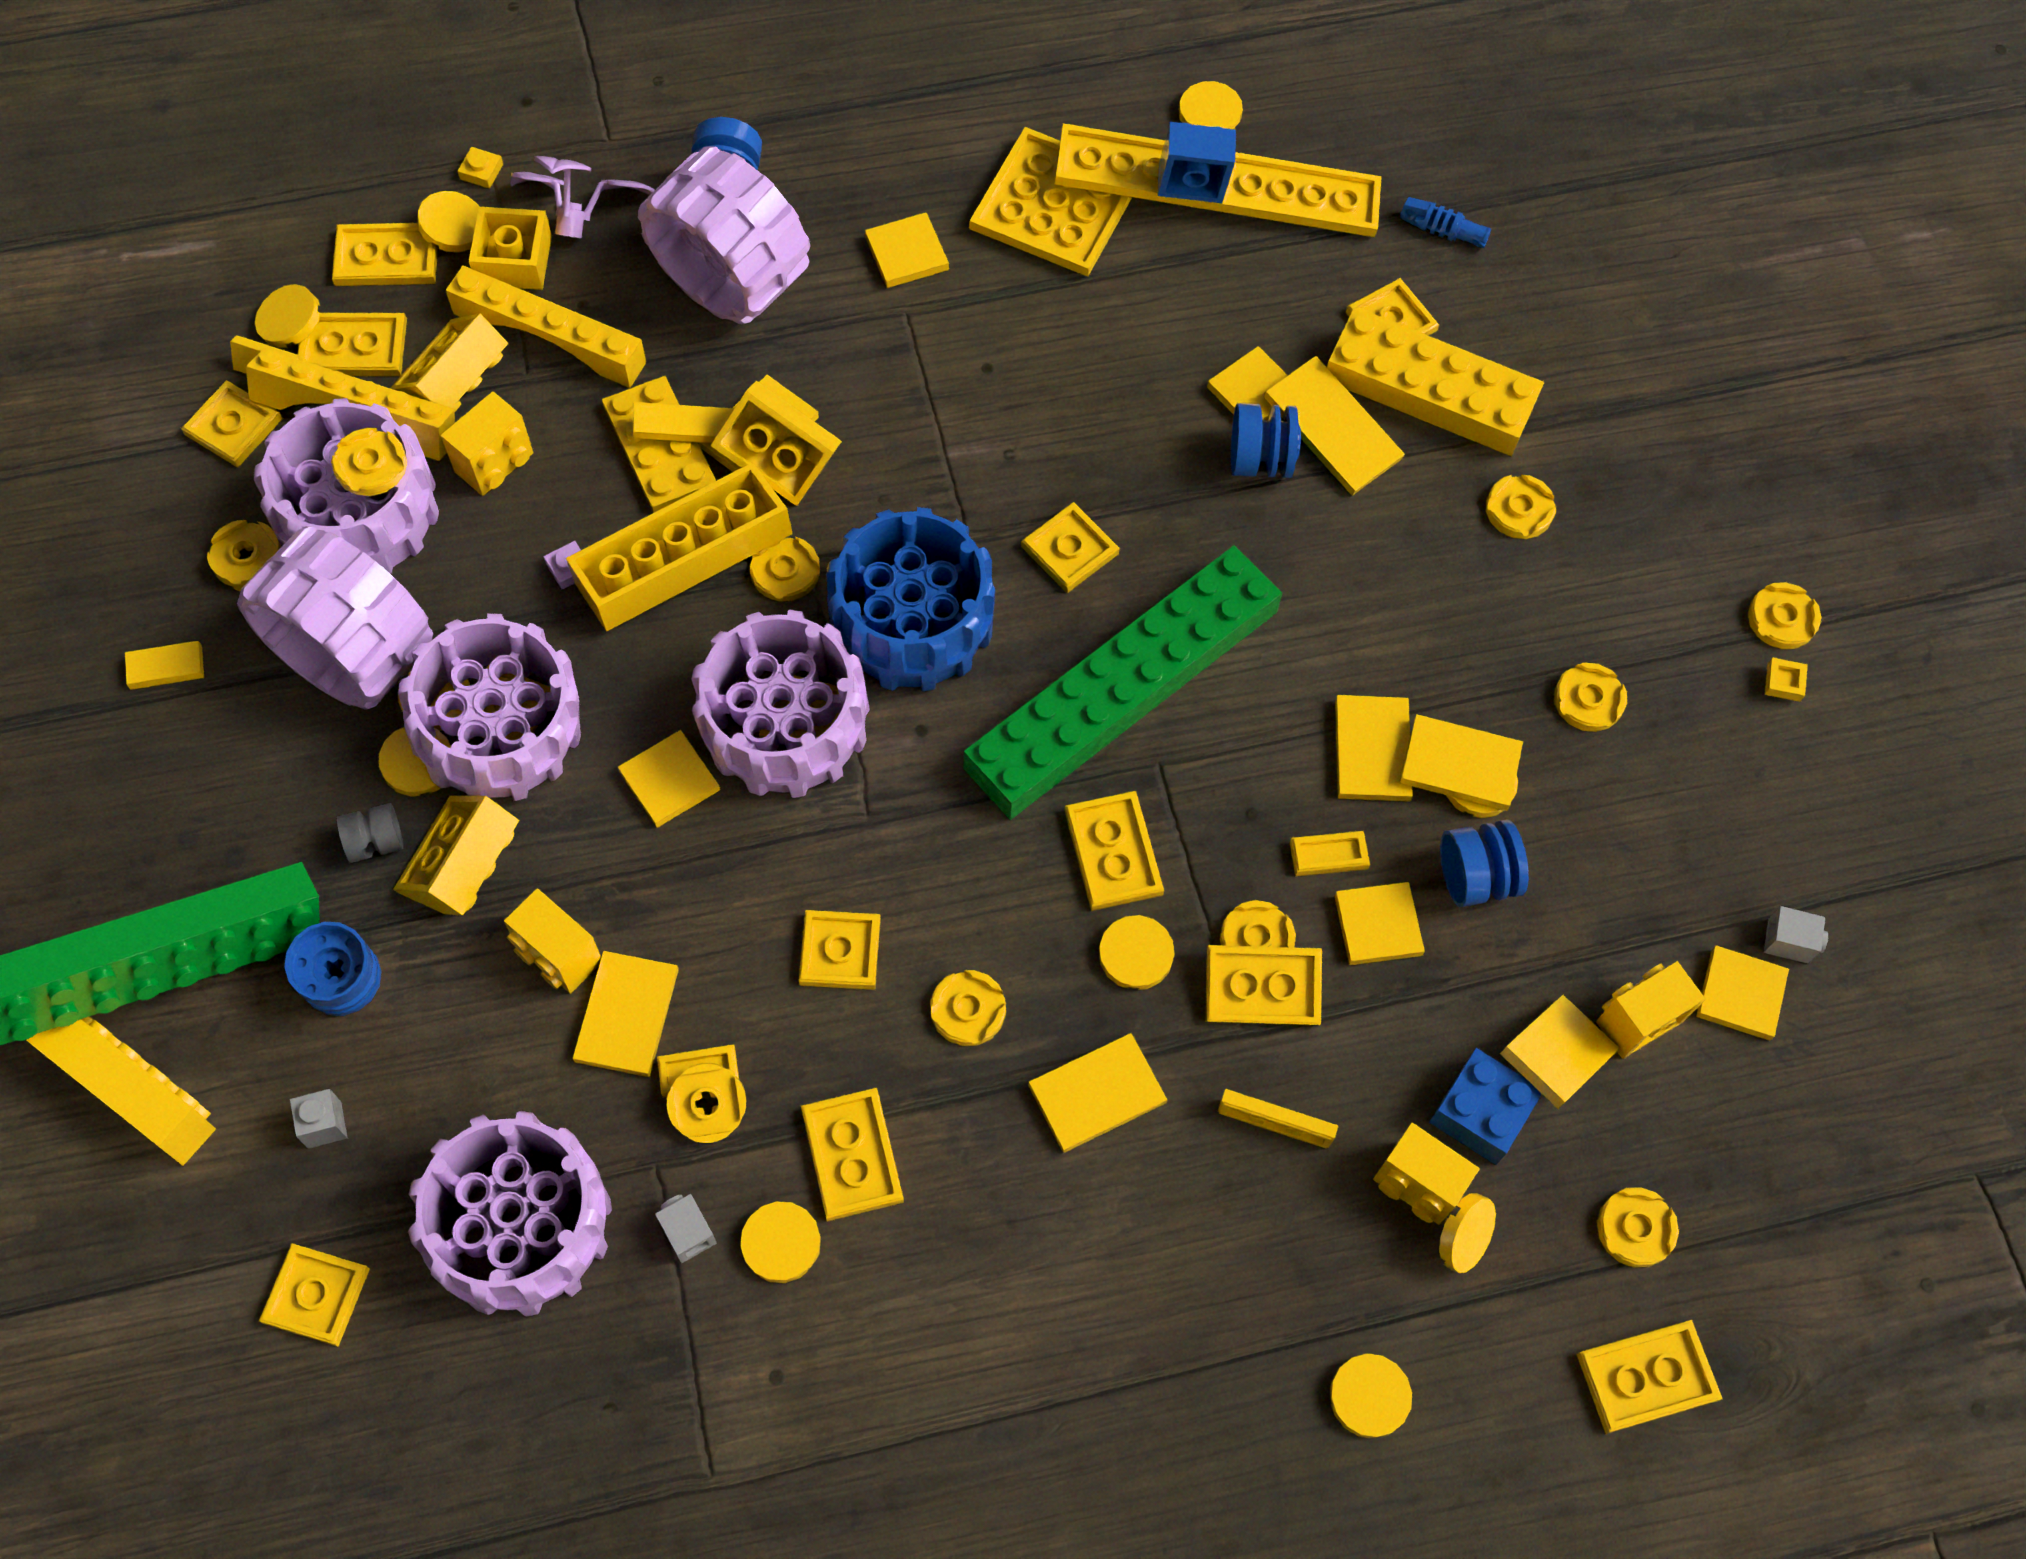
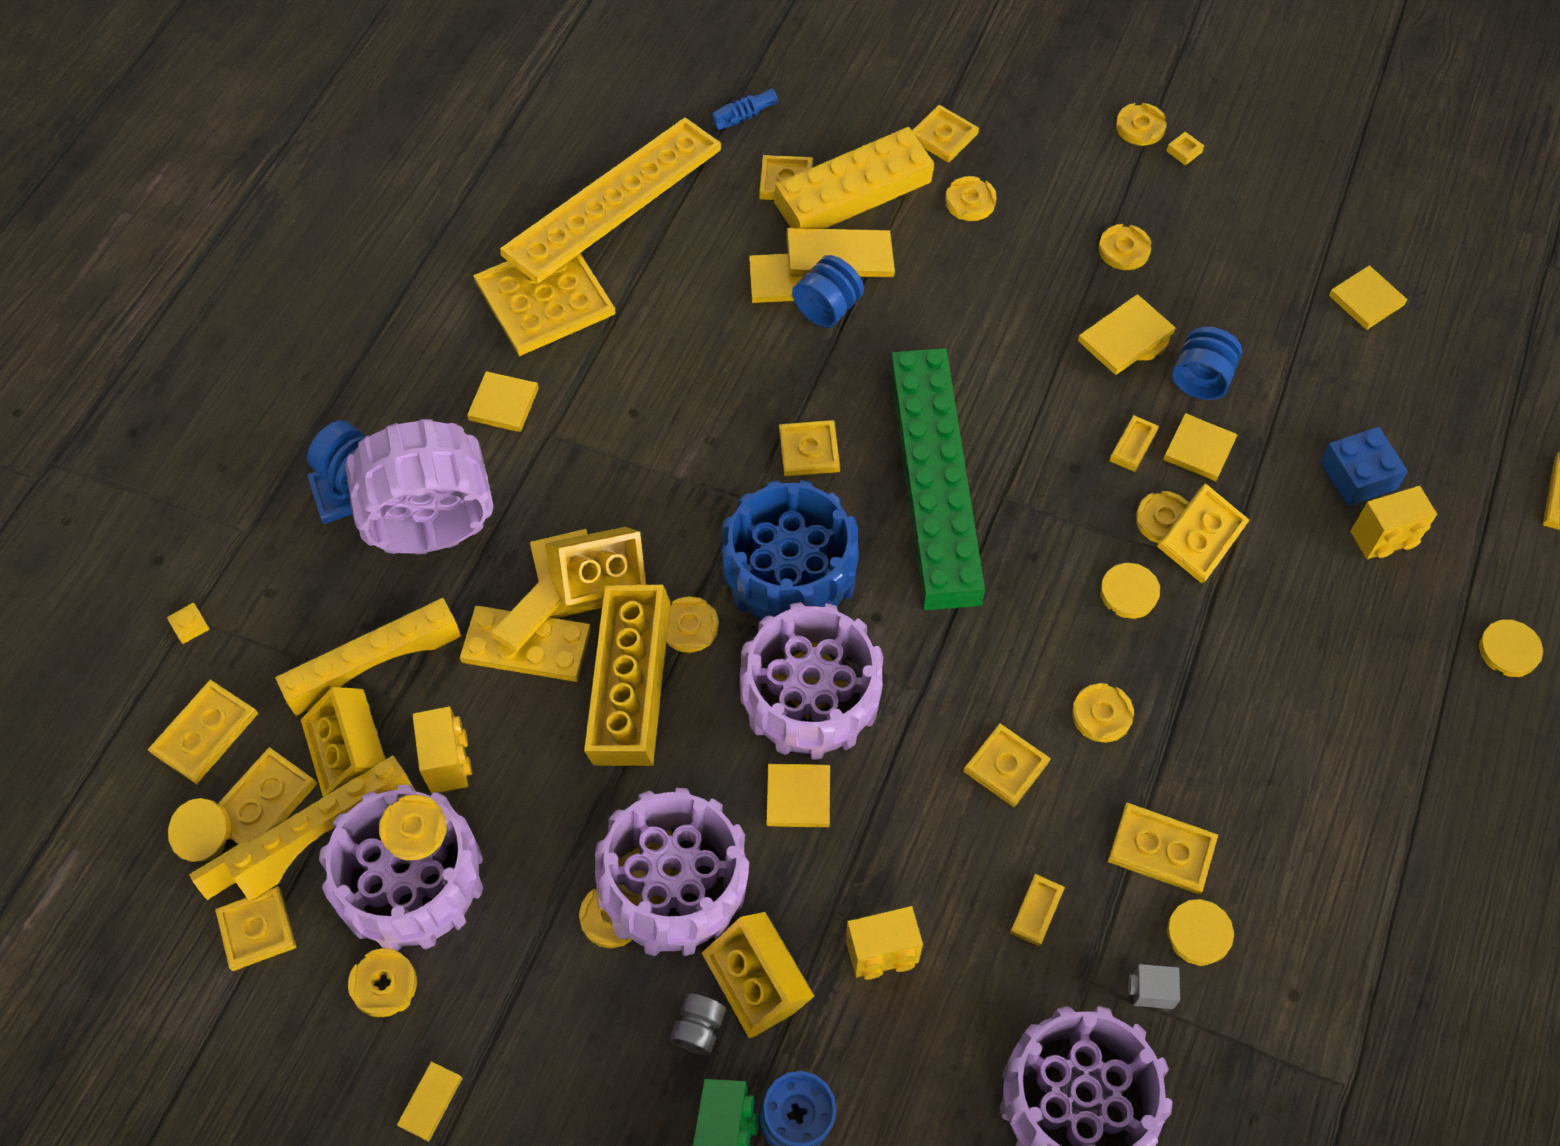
camera: 50 degrees left, 5 degrees down
lavender wheel [237,526,433,710] -> none
yellow tile [379,727,451,797] -> none
yellow tile [417,191,479,252] -> none
yellow brick [469,207,552,290] -> none
lavender plant [510,156,655,238] -> none
lavender plate [543,541,581,589] -> none
yellow tile [573,951,679,1077] -> none
yellow plate [667,1063,746,1143] -> none
yellow tile [1028,1033,1167,1153] -> none
yellow tile [1064,791,1164,911] -> none
blue brick [1158,122,1236,203] -> none
yellow tile [1179,81,1243,129] -> none
yellow tile [1217,1089,1338,1149] -> none
yellow tile [1335,695,1413,802] -> none
yellow tile [1439,1193,1496,1273] -> none
yellow tile [1500,995,1620,1109] -> none
yellow brick [1596,961,1706,1059] -> none
yellow tile [1597,1187,1679,1268] -> none
light grey brick [1764,906,1828,964] -> none
none -> yellow tile [912,105,979,163]

